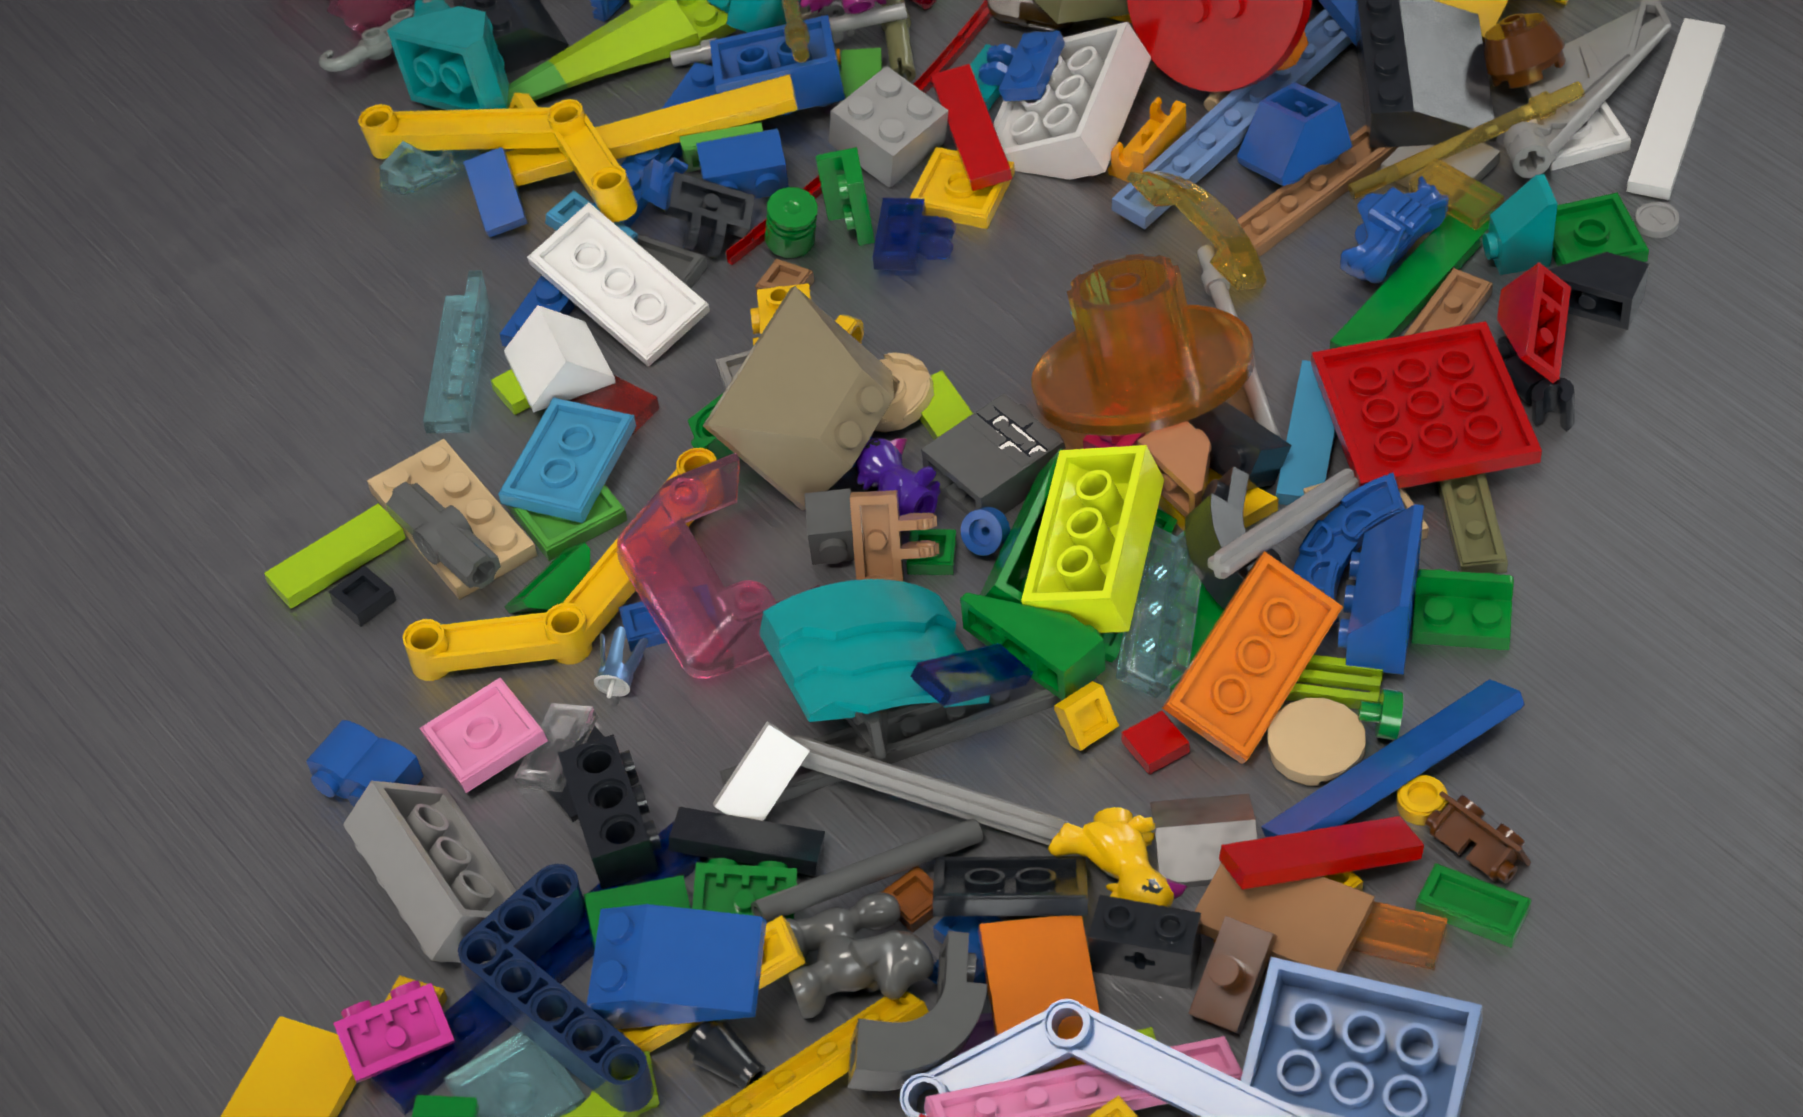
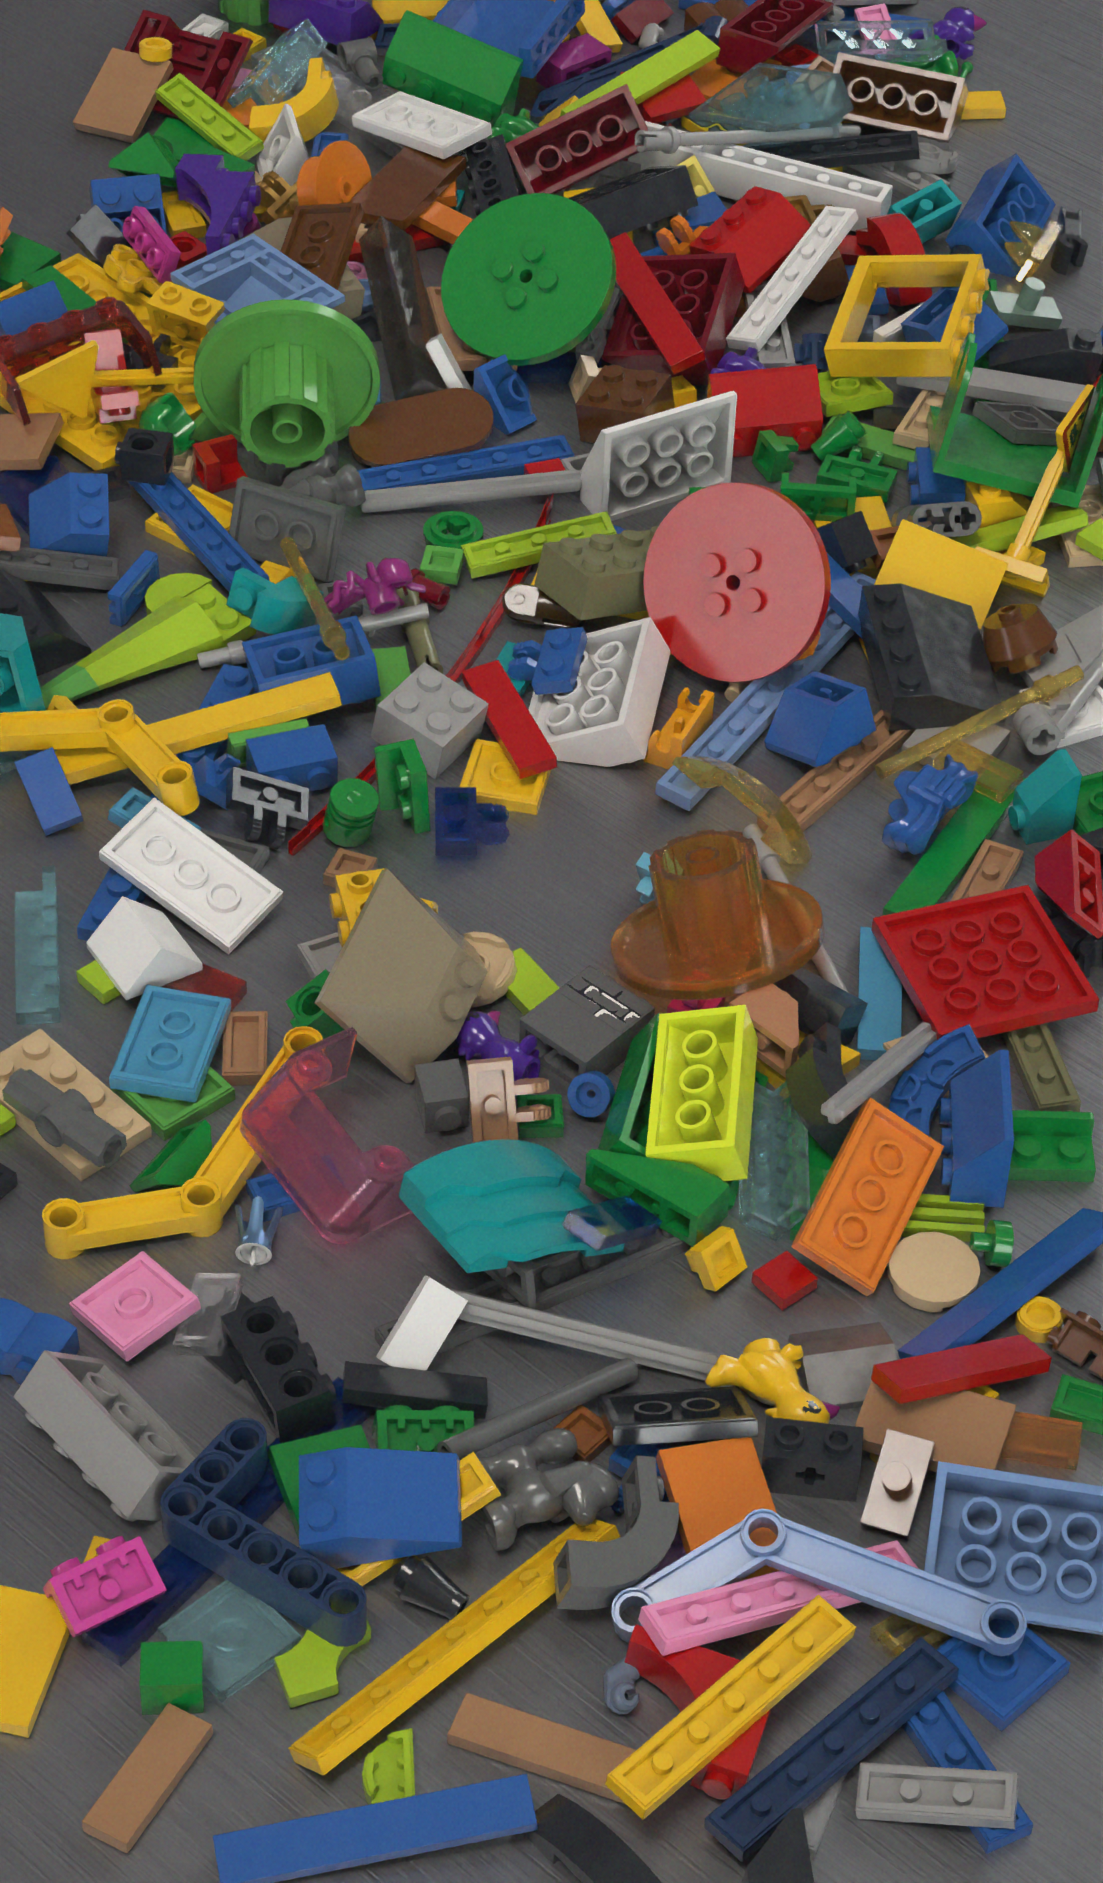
camera: 15 degrees left, 5 degrees down
none -> medium nougat tile [222,1011,268,1086]

